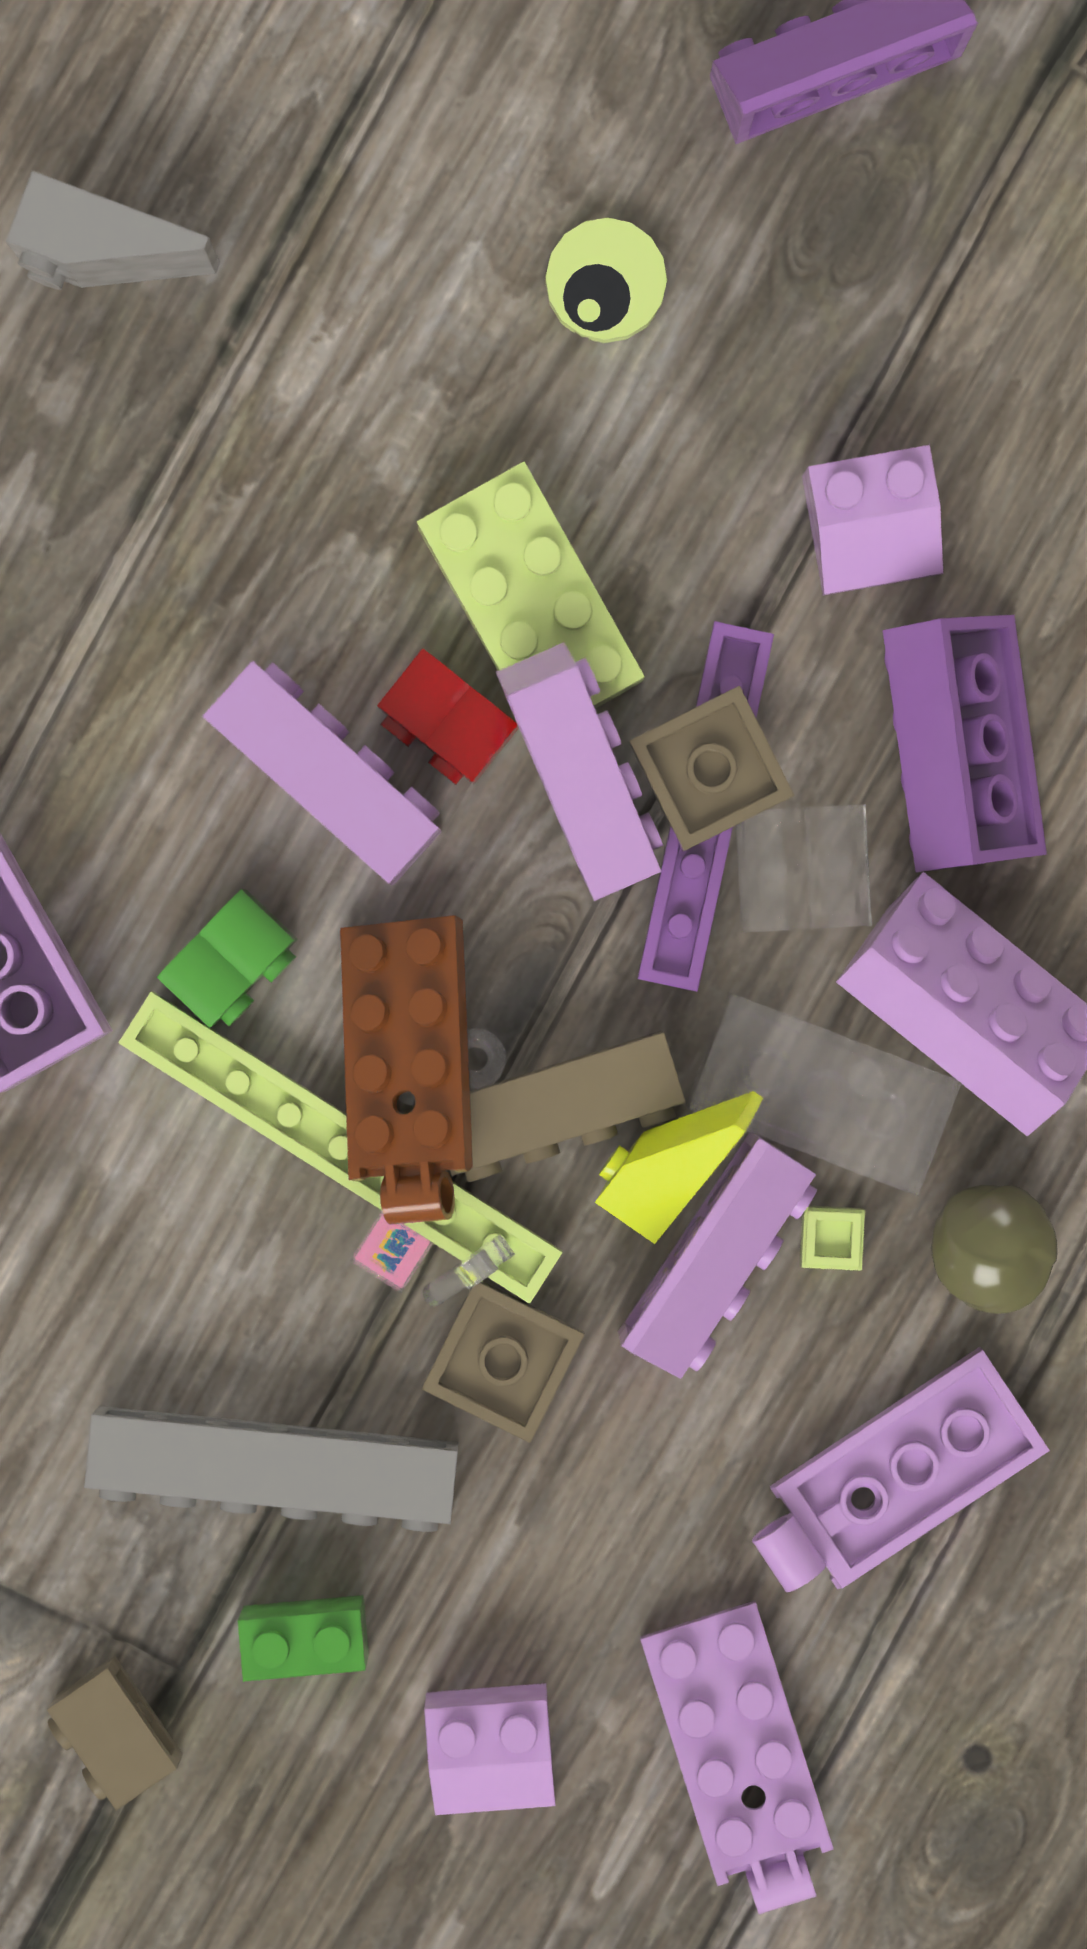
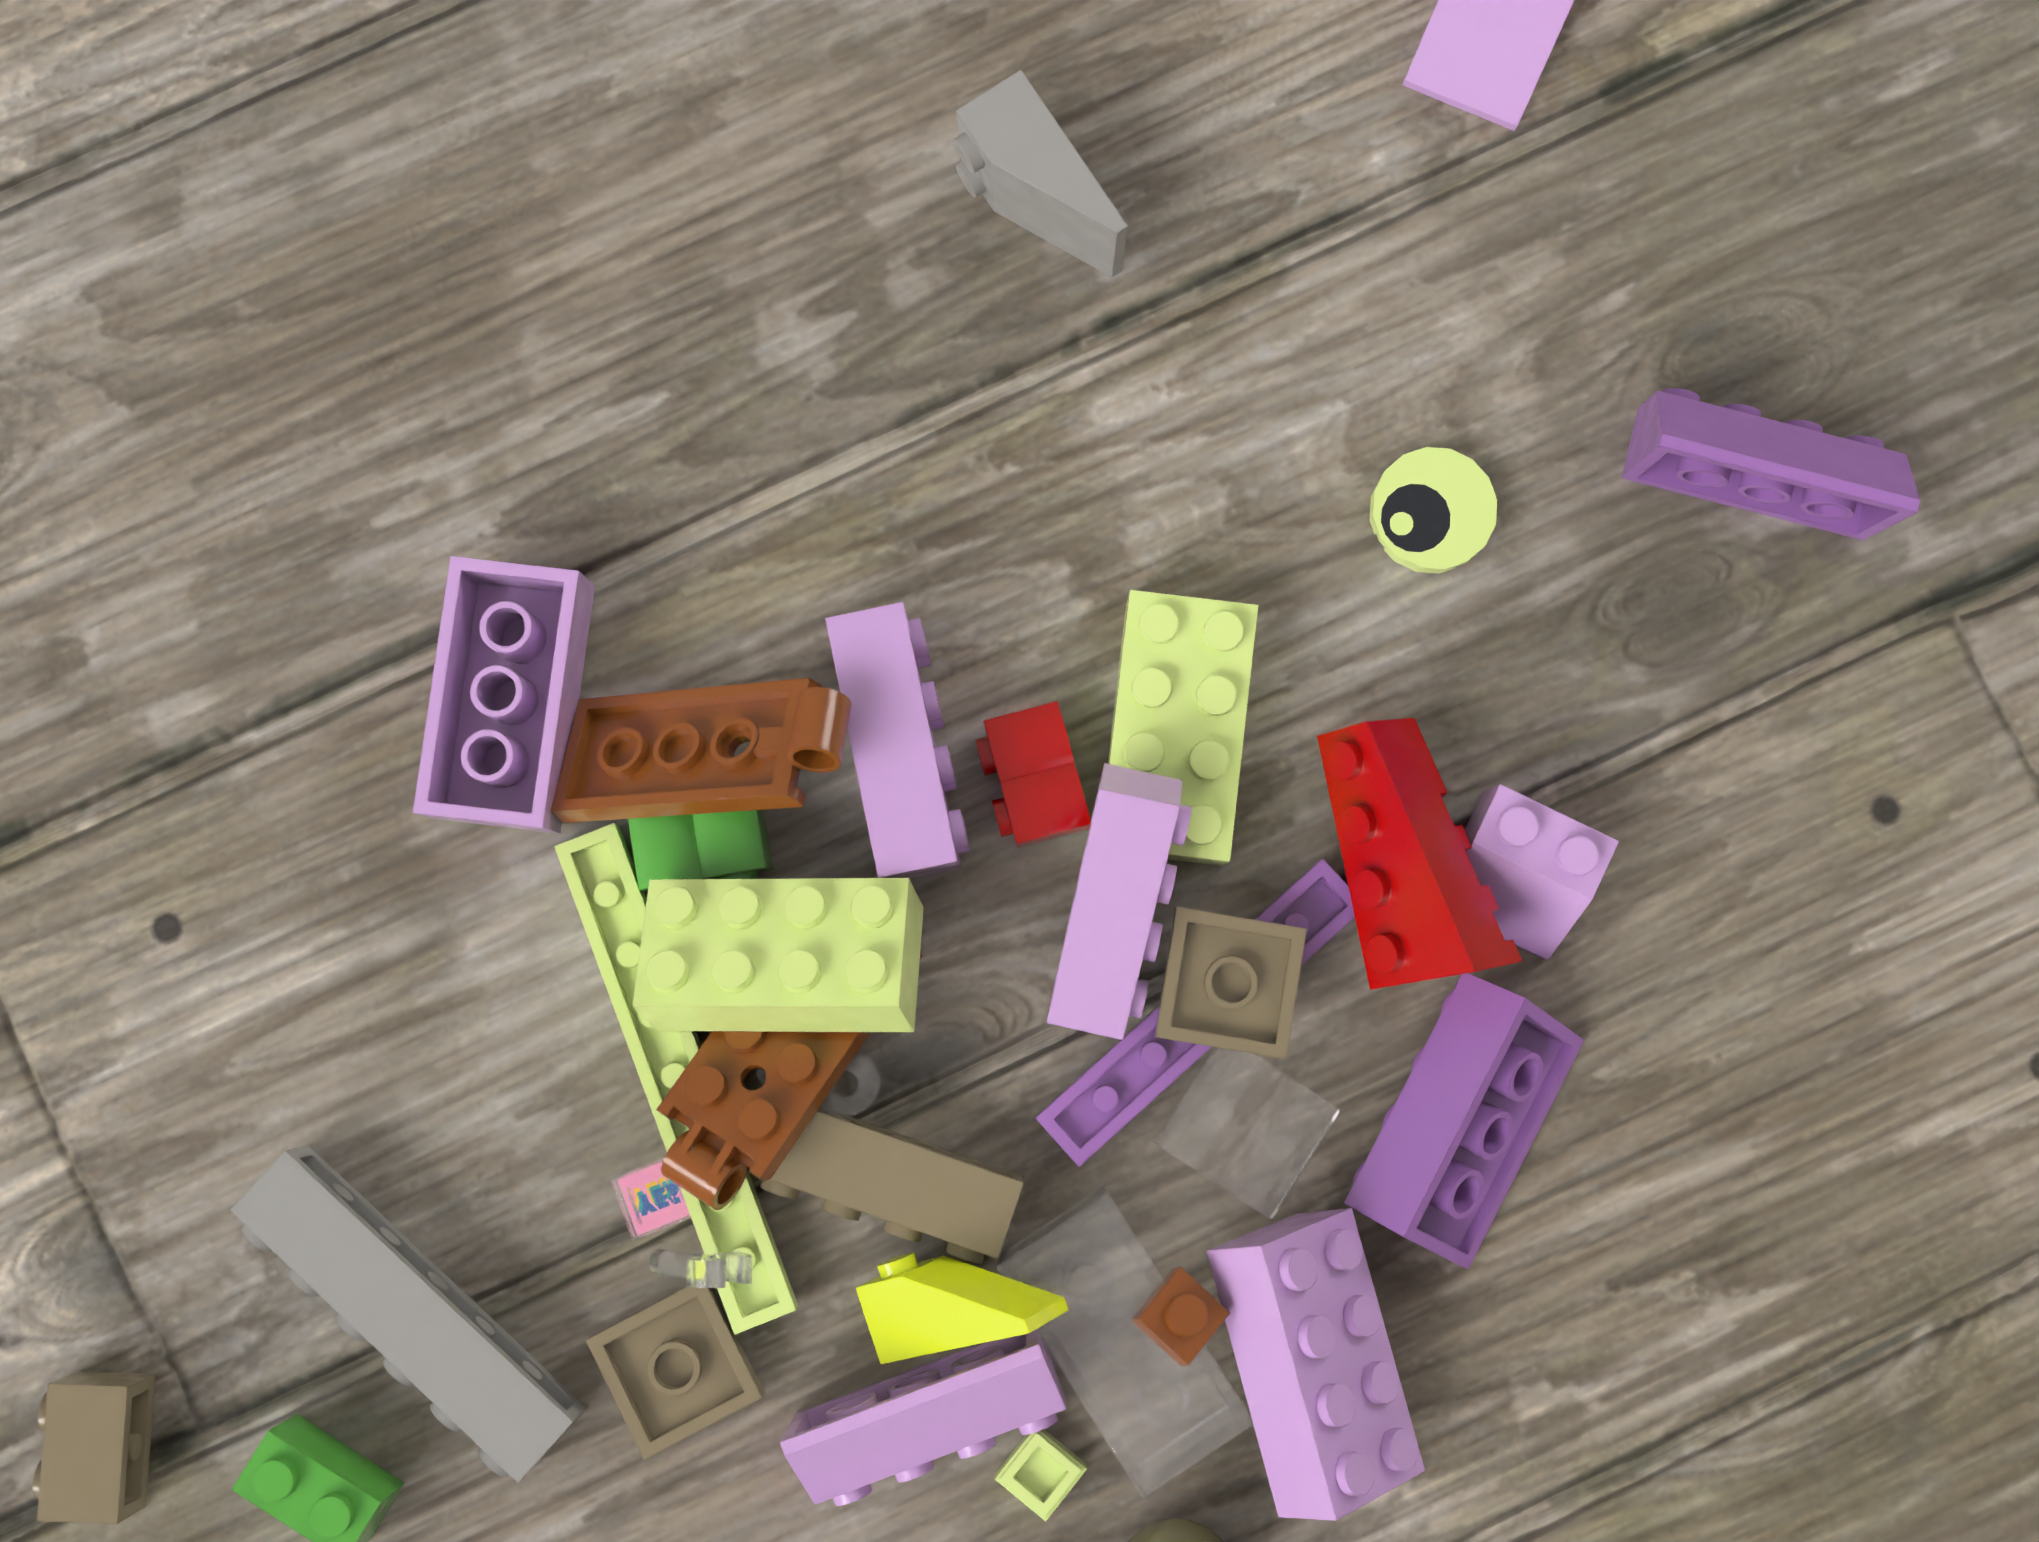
camera: 40 degrees right, 5 degrees down
none -> dark orange hinge [551,678,852,823]
none -> yellowish green brick [632,878,924,1032]
none -> dark orange plate [1131,1266,1230,1366]
none -> red wedge [1317,718,1523,990]

